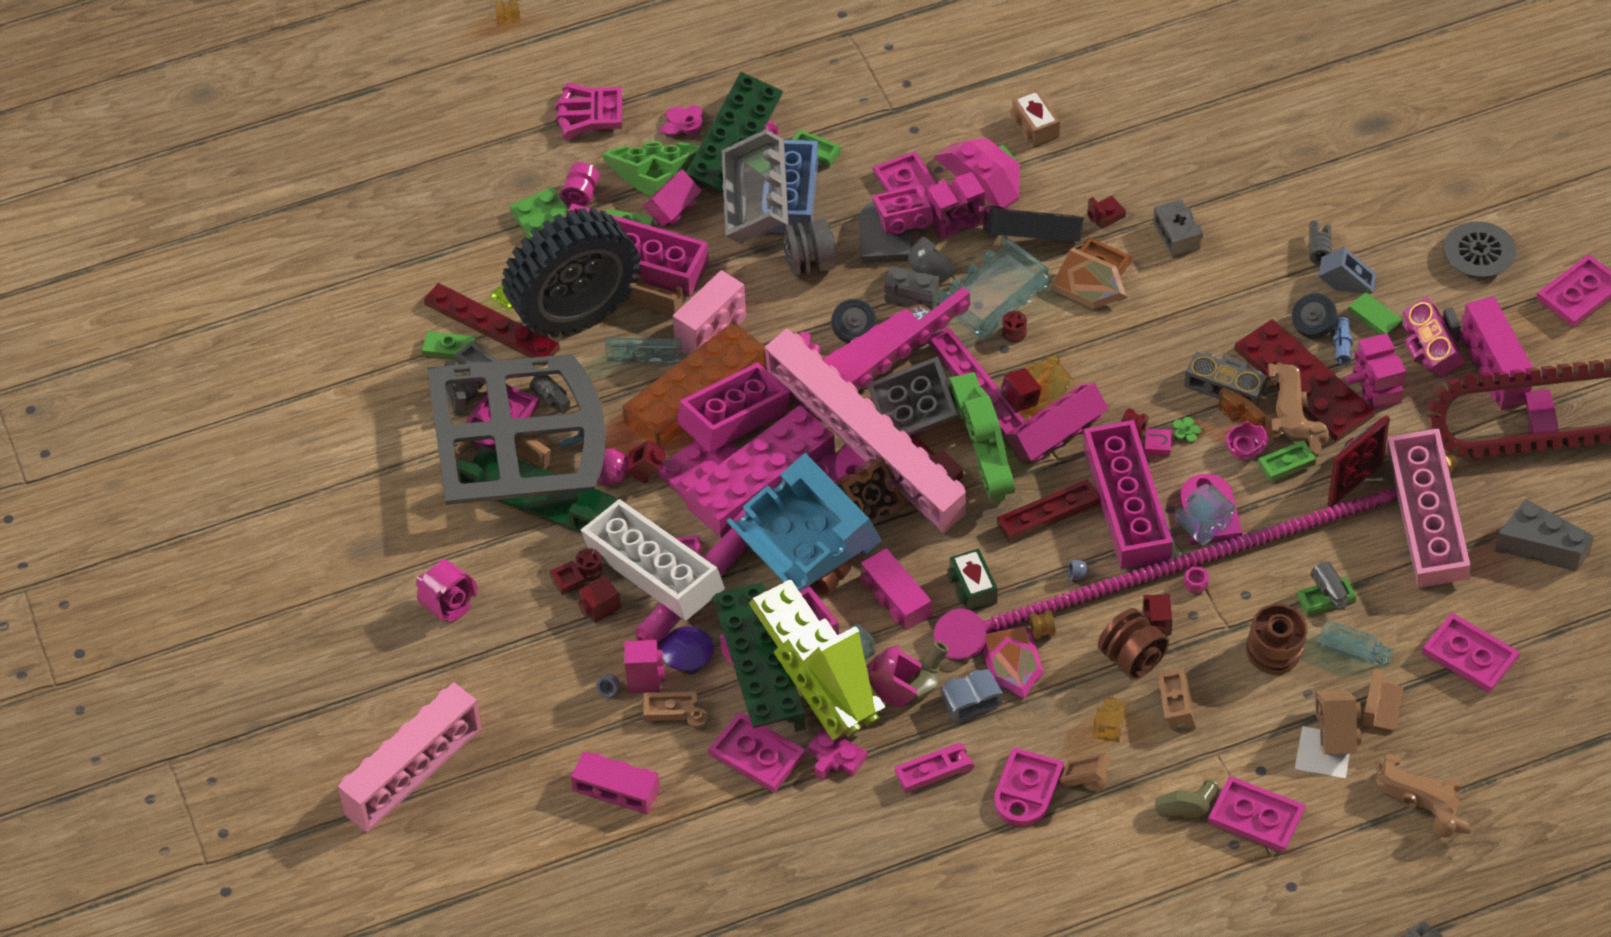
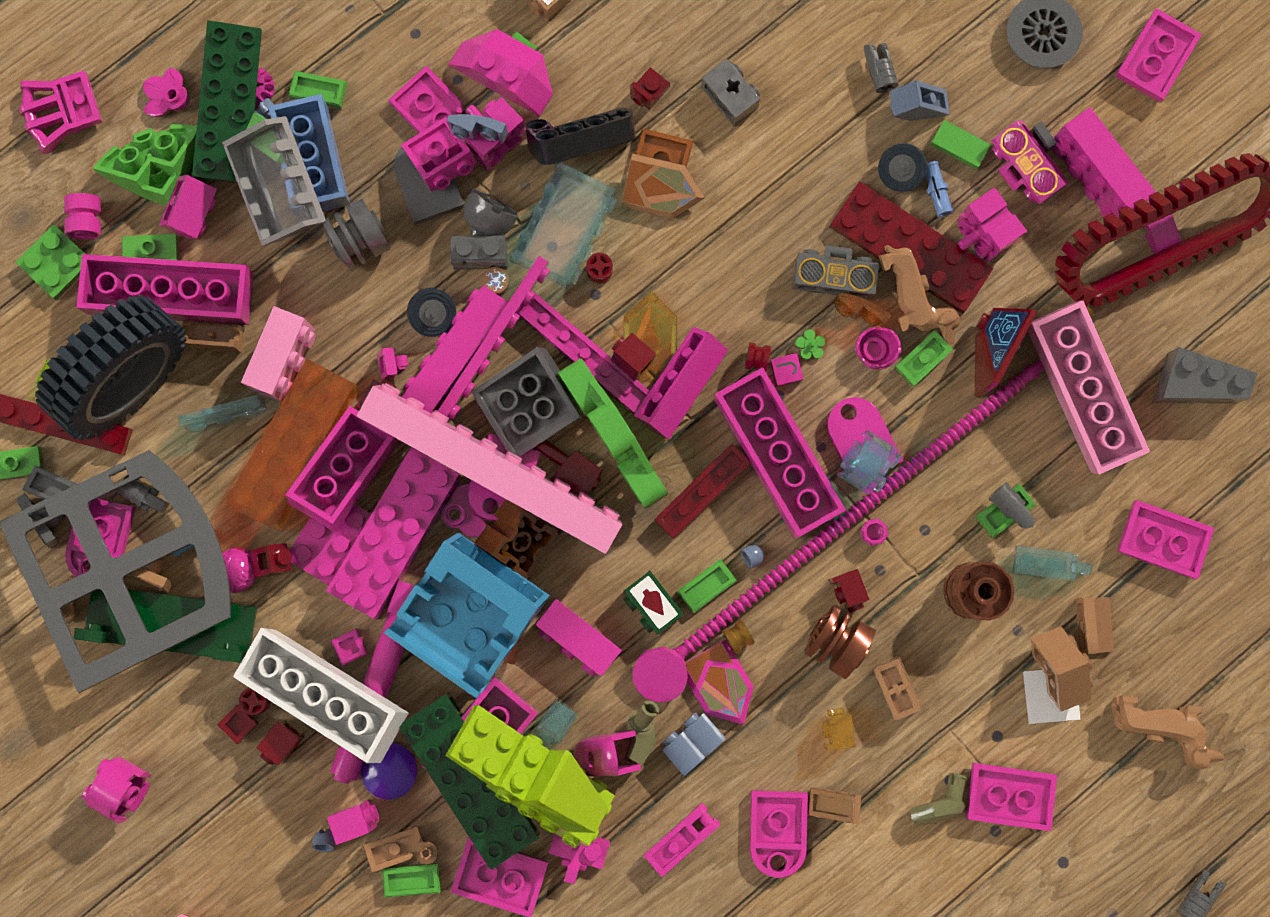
camera: 25 degrees left, 30 degrees up
none -> bright green tile [382,863,441,898]
none -> sand blue slope [446,114,508,142]
none -> bright green tile [677,559,737,613]

